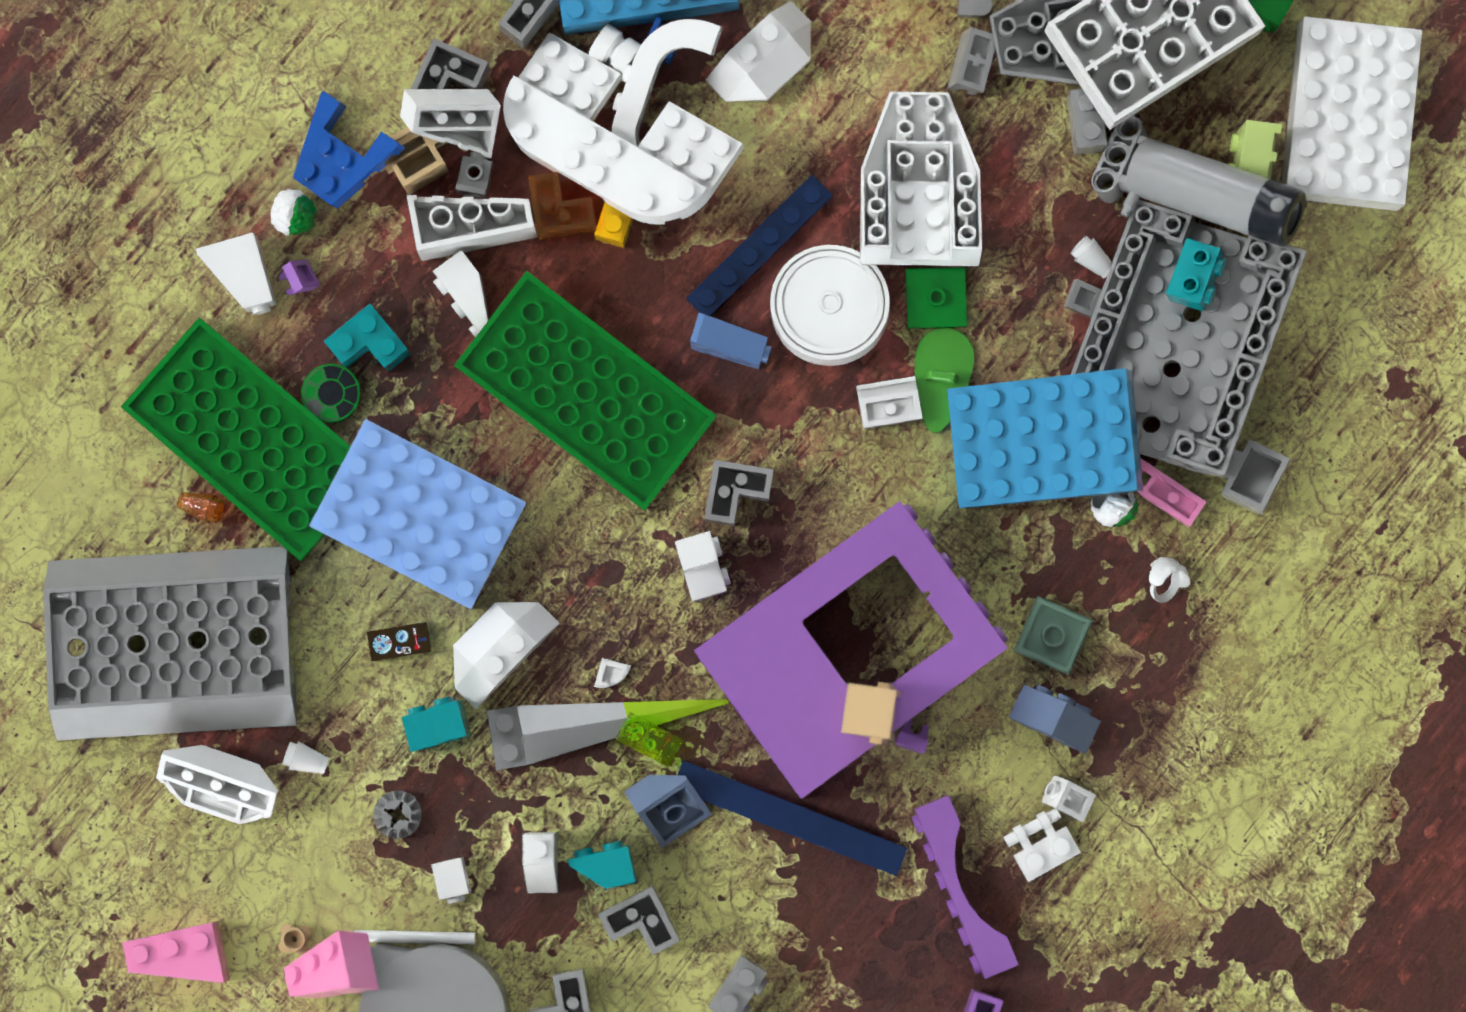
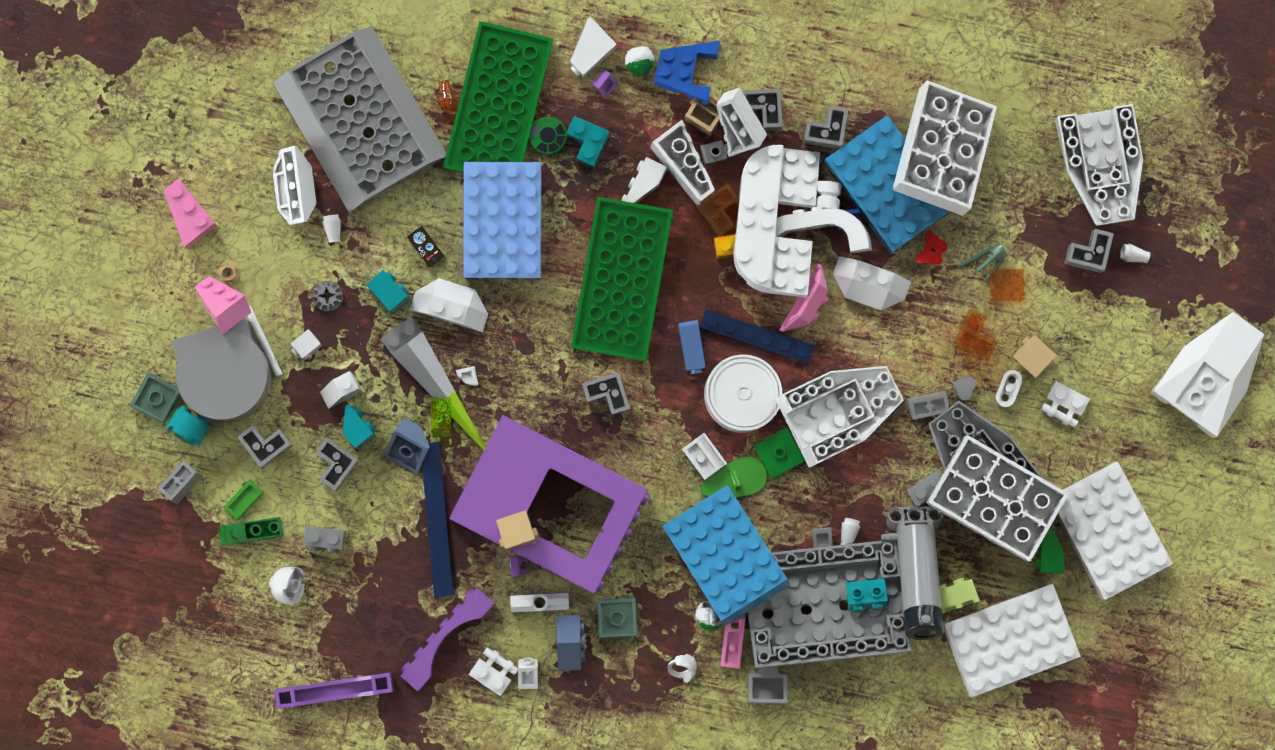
camera: 65 degrees right, 0 degrees up
white brick [675,531,731,602] -> none
none -> white piece [510,593,569,613]
none -> bright pink wedge [779,264,829,333]

